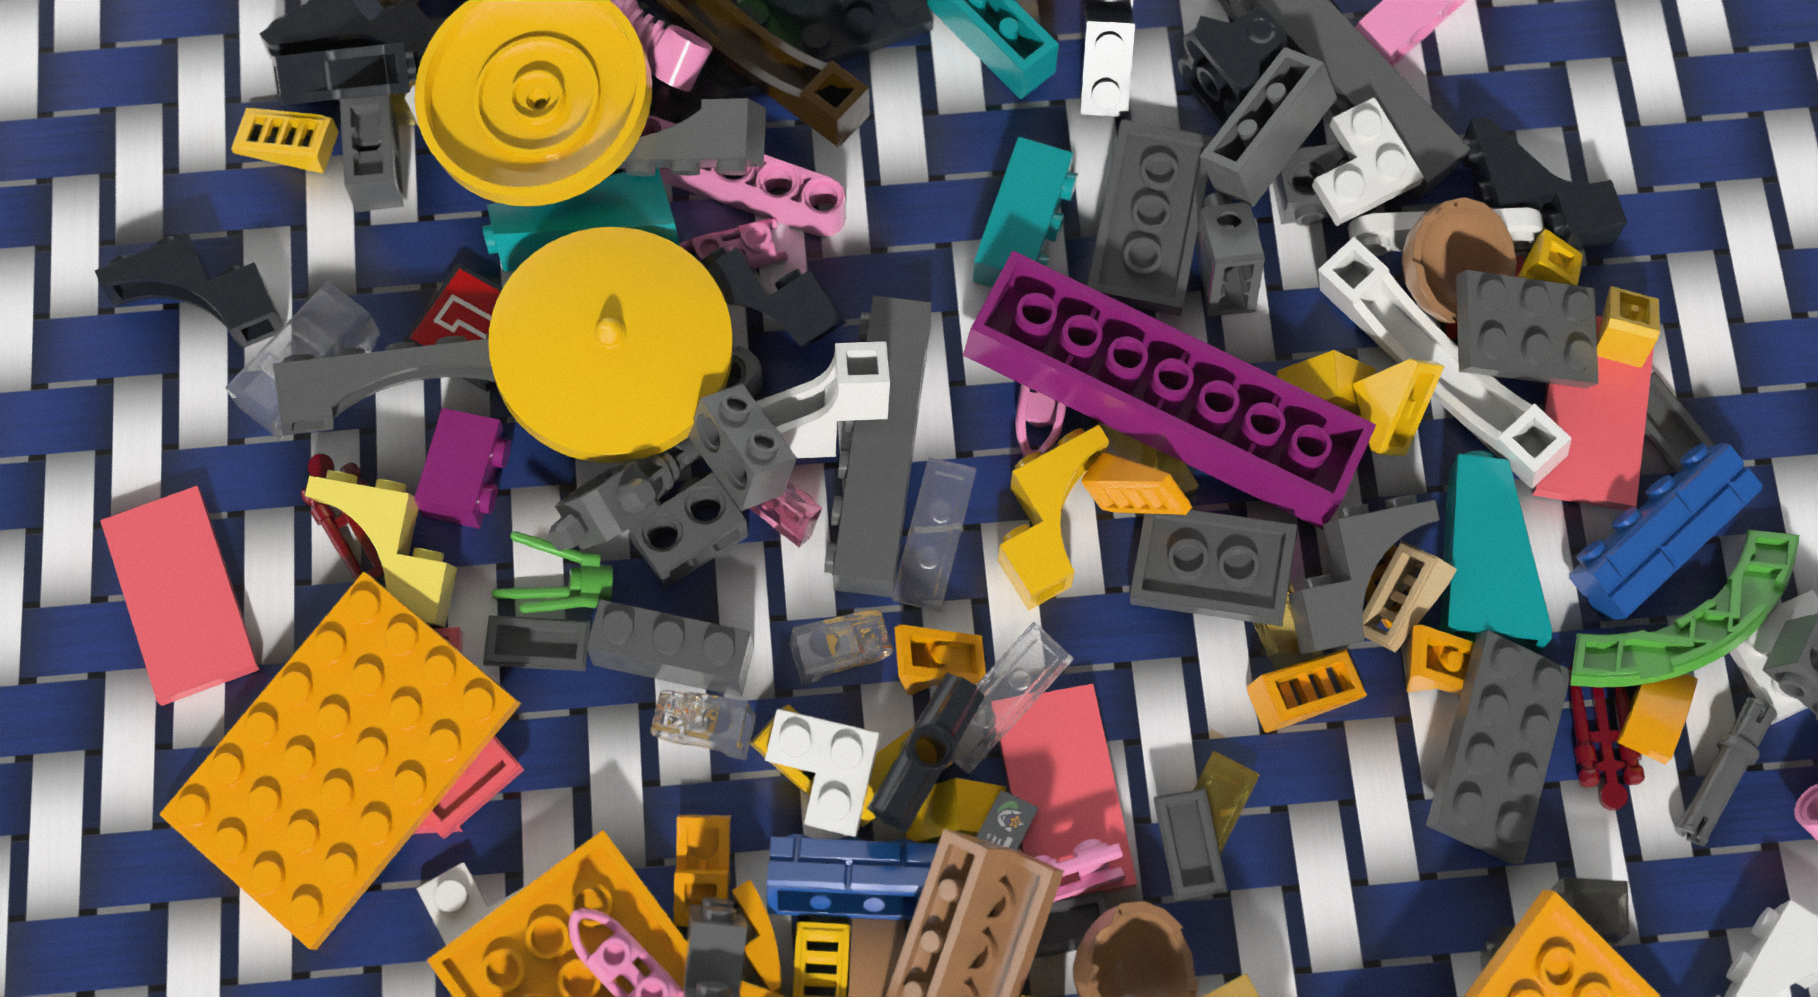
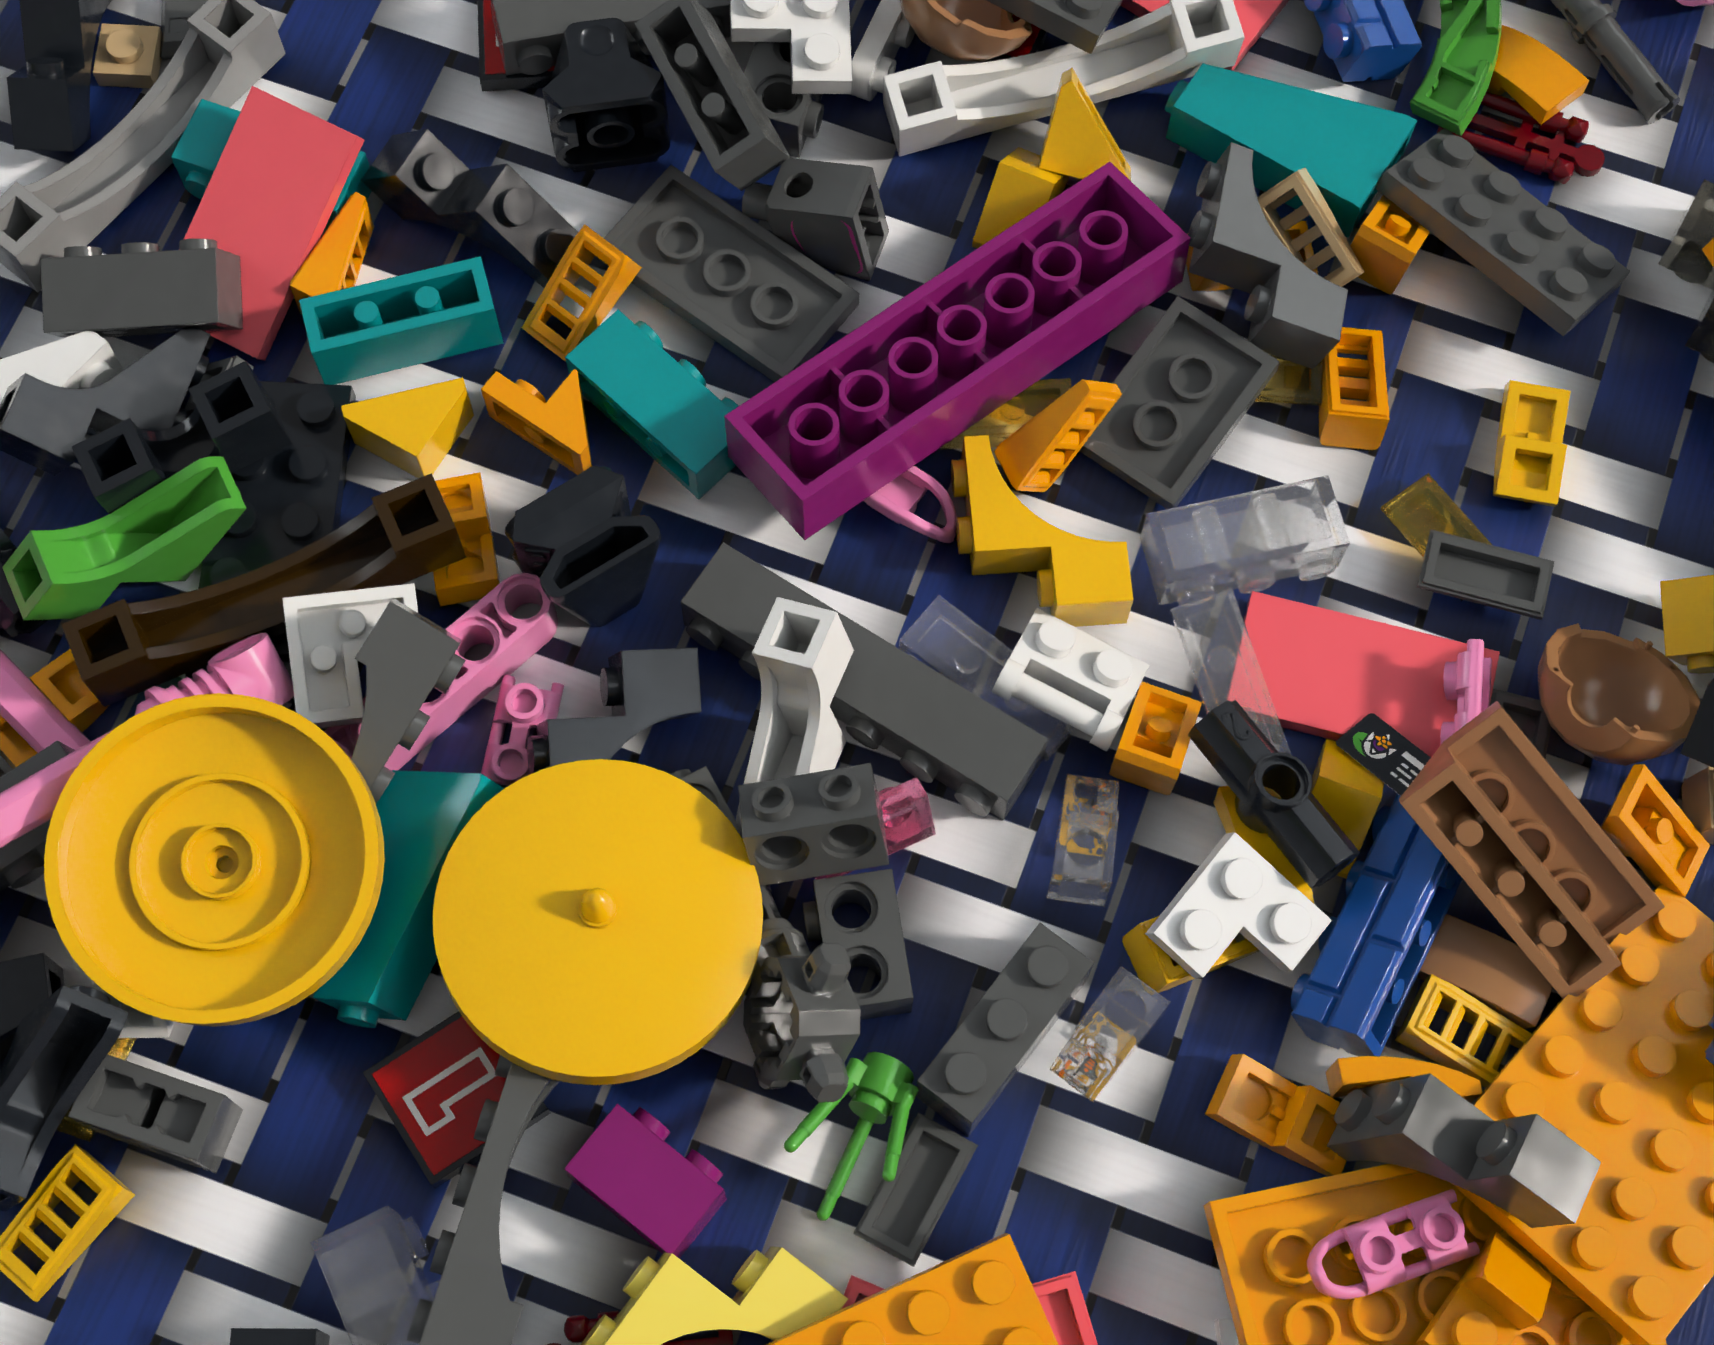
camera: 65 degrees left, 0 degrees up
none -> white plate [282,583,418,728]
none -> yellow slope [341,377,474,479]
none -> light orange slope [433,472,500,607]
none -> light orange slope [481,369,592,475]
none -> black piece [505,465,661,627]
none -> light orange slope [521,224,642,362]
none -> white plate [991,608,1150,752]
none -> clear brick [1140,475,1350,607]
none -> yellow slope [1493,380,1571,507]

